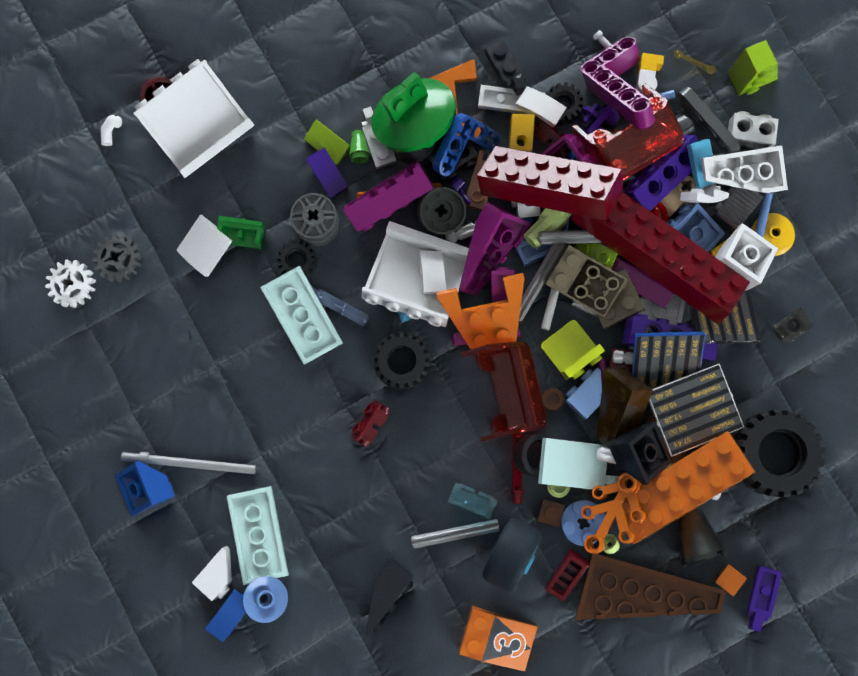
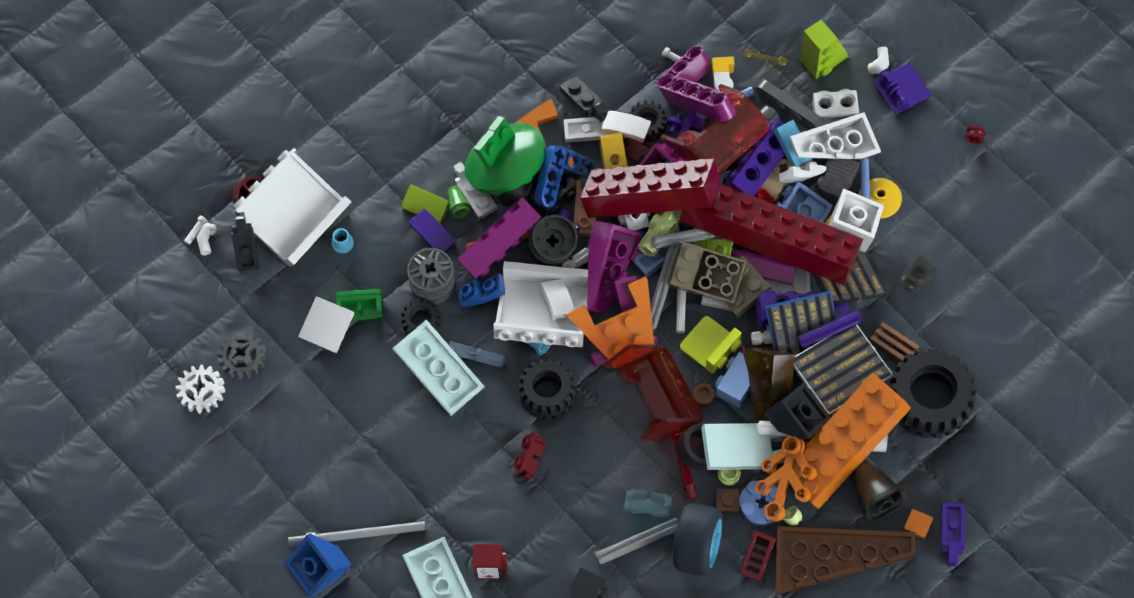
camera: 15 degrees left, 15 degrees down
none -> white piece [184,215,208,245]
none -> black hinge [231,212,260,271]
none -> medium azure piece [331,228,354,254]
none -> blue slope [459,273,505,307]
none -> dark red brick [473,544,508,579]
none -> dark purple axle [798,310,862,348]
none -> white arm [868,47,889,75]
none -> nougat tile [870,322,920,362]
none -> dark purple hinge [873,62,932,115]

